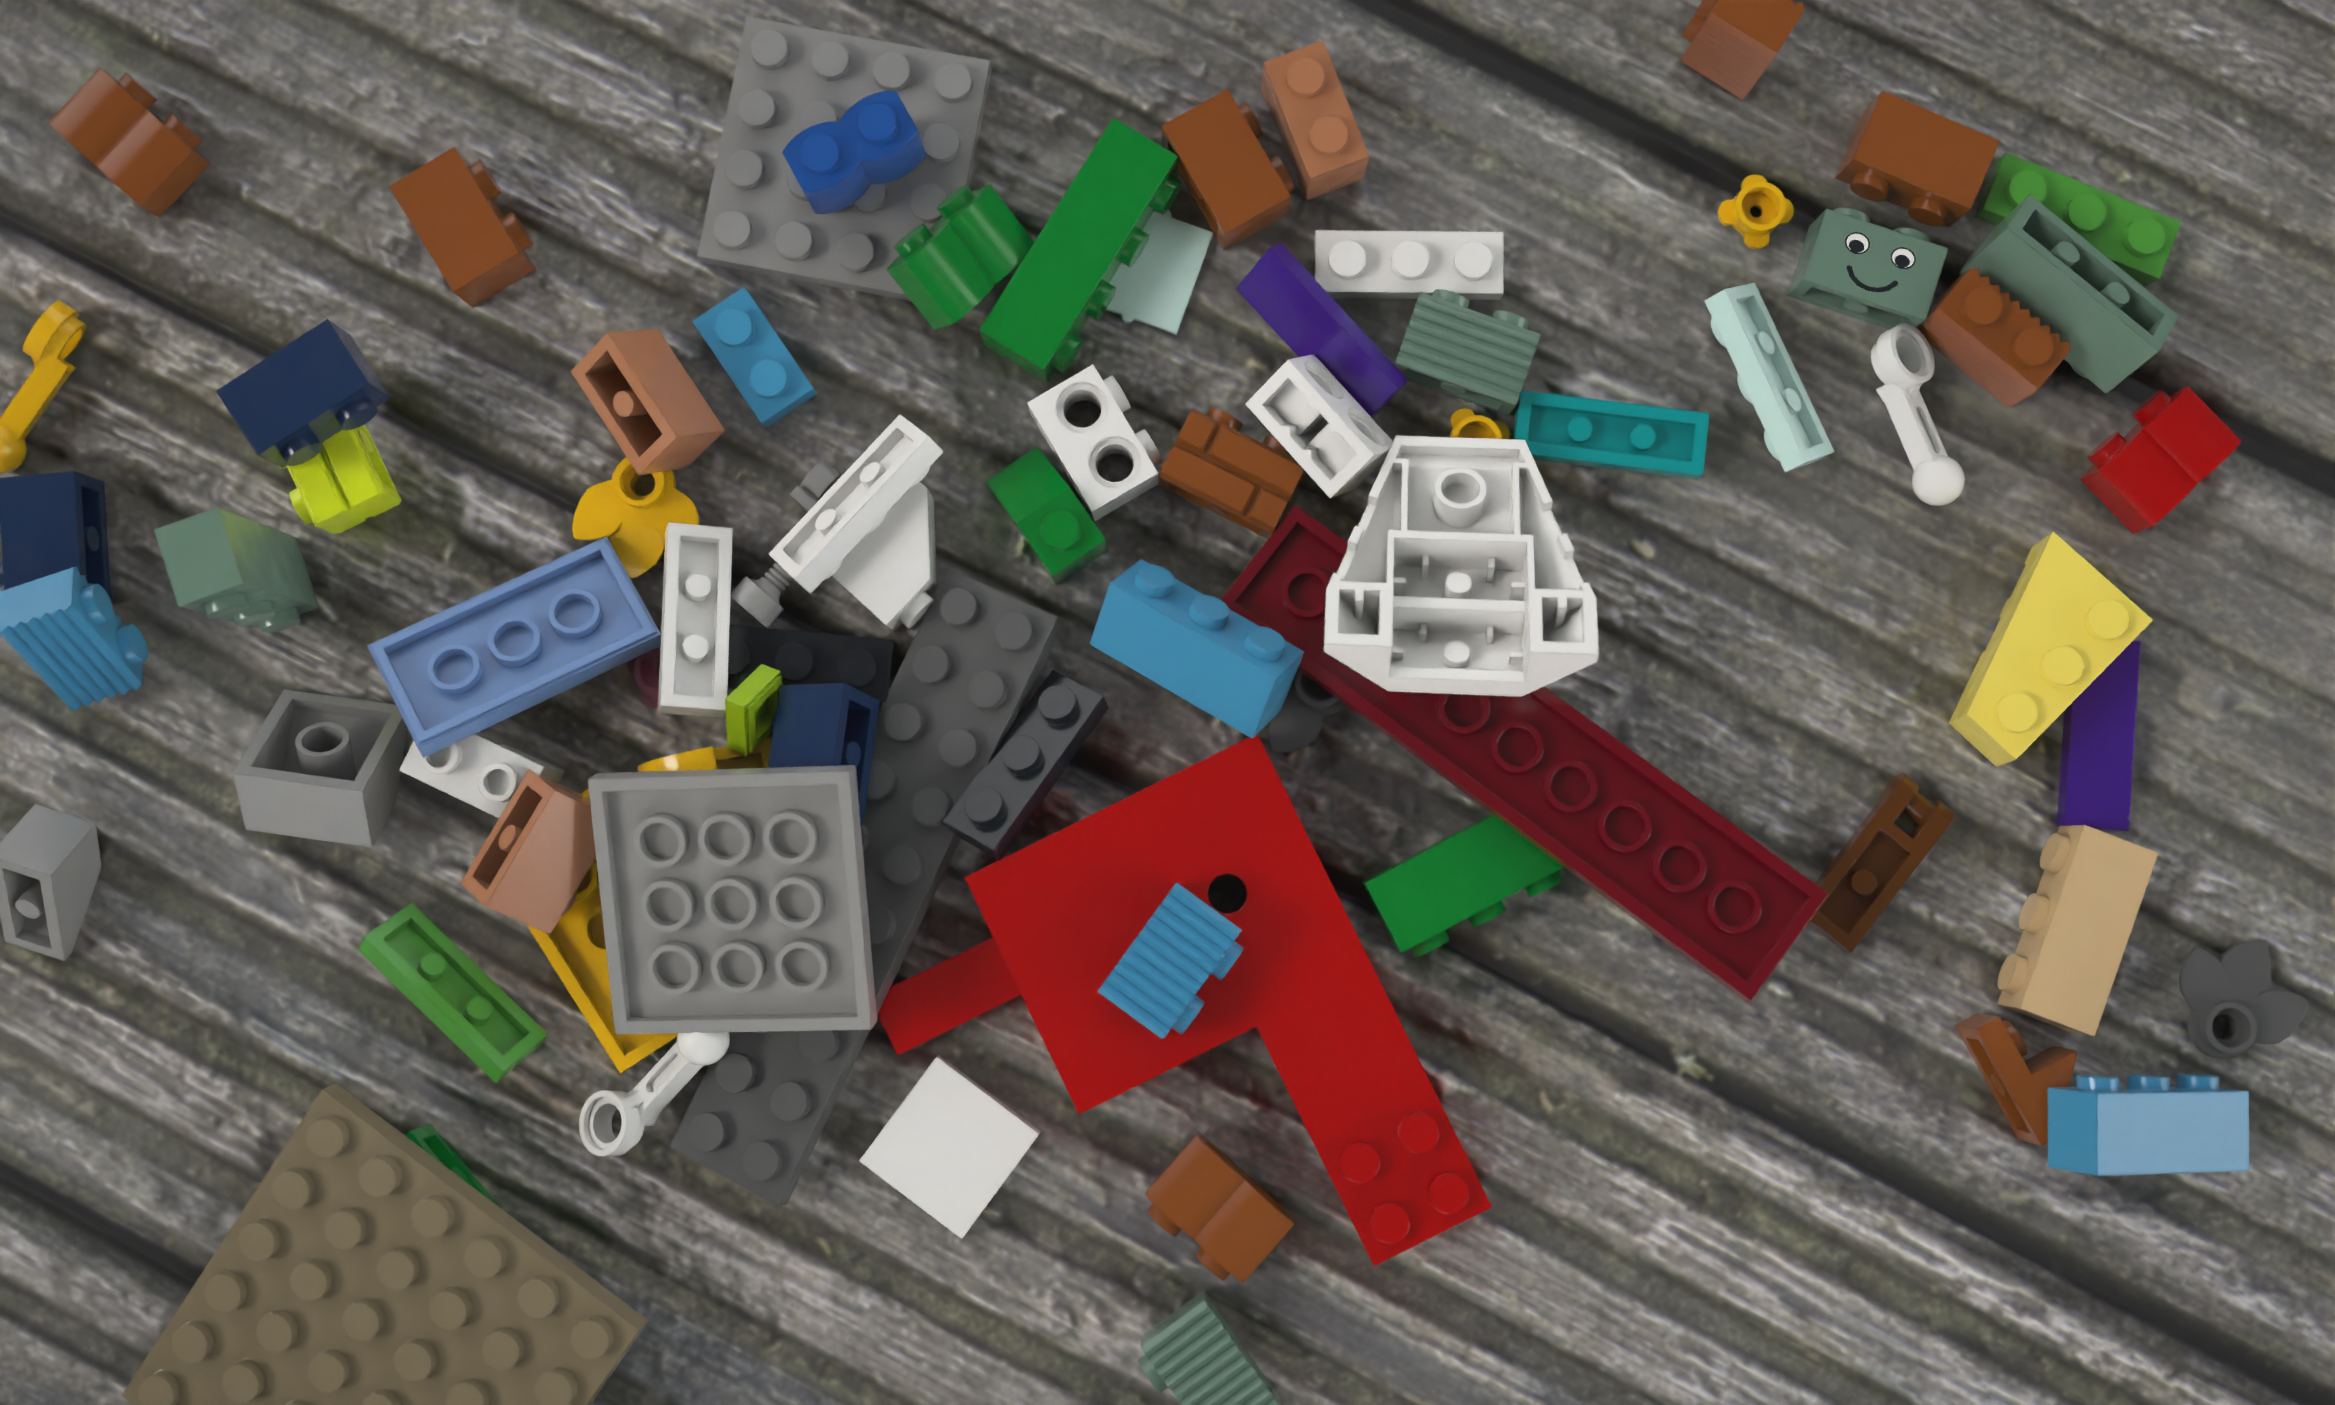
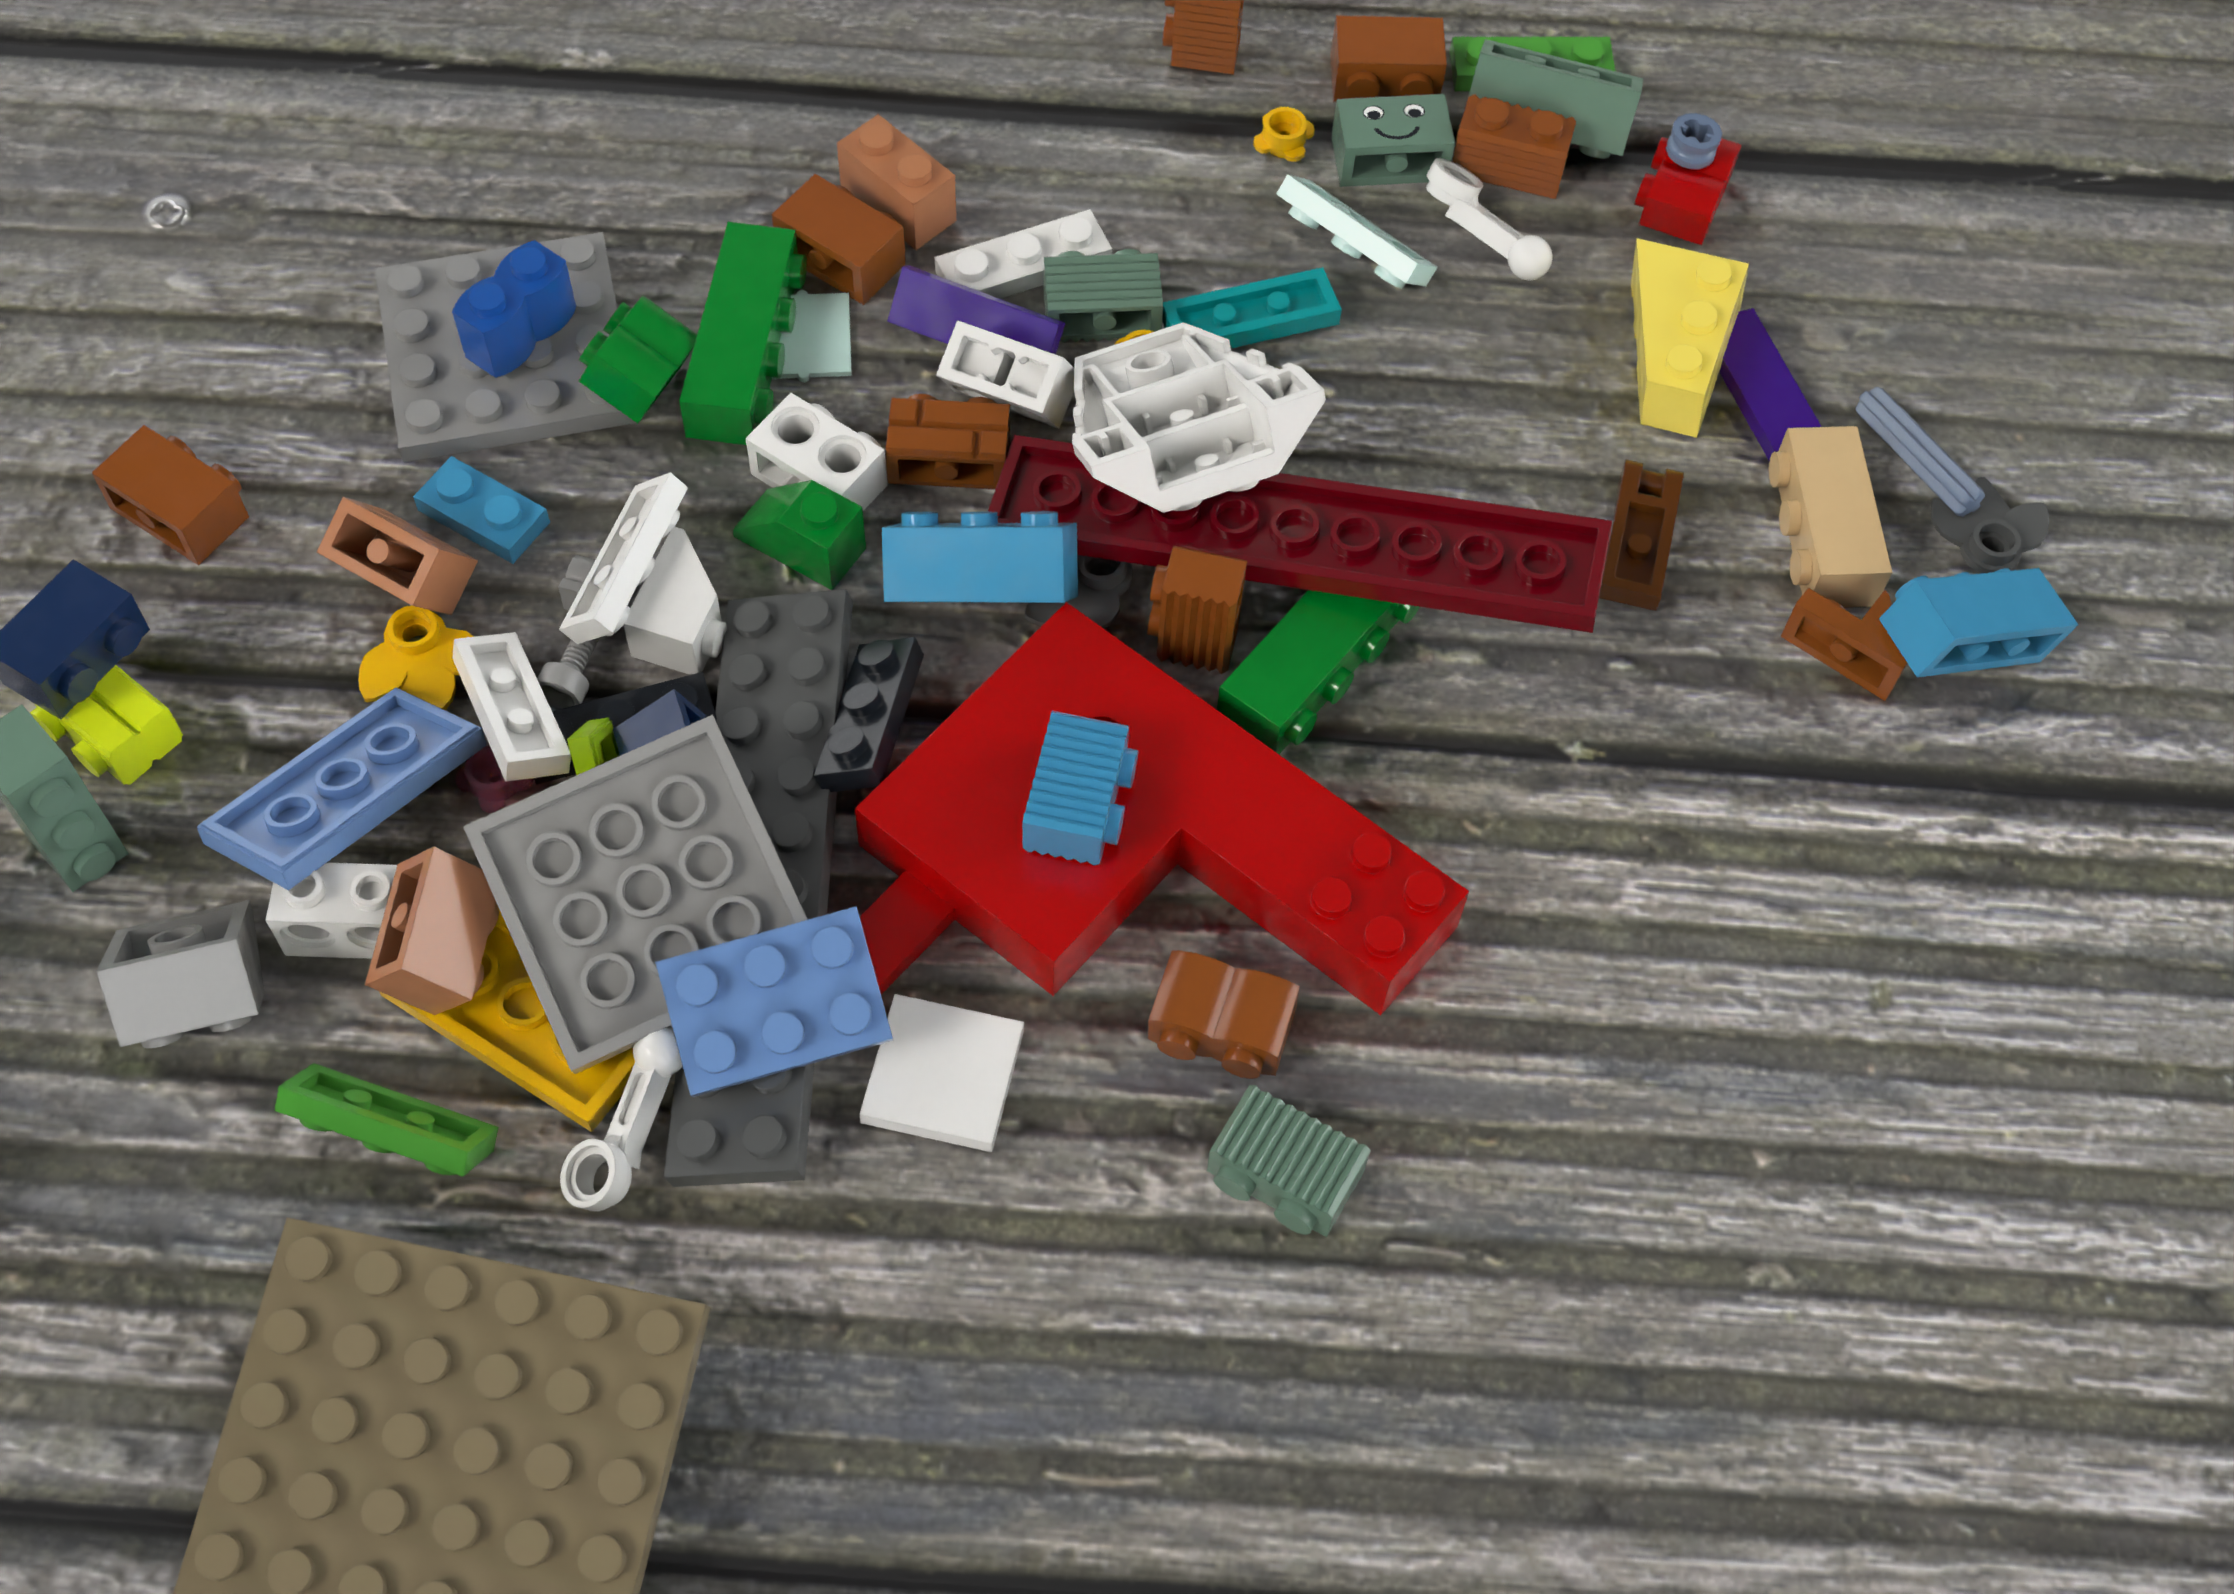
camera: 30 degrees left, 25 degrees down
none -> medium blue plate [655,906,893,1097]
none -> dark orange brick [1147,546,1247,674]
none -> sand blue bush [1666,113,1722,169]
none -> sand blue axle [1855,387,1985,517]

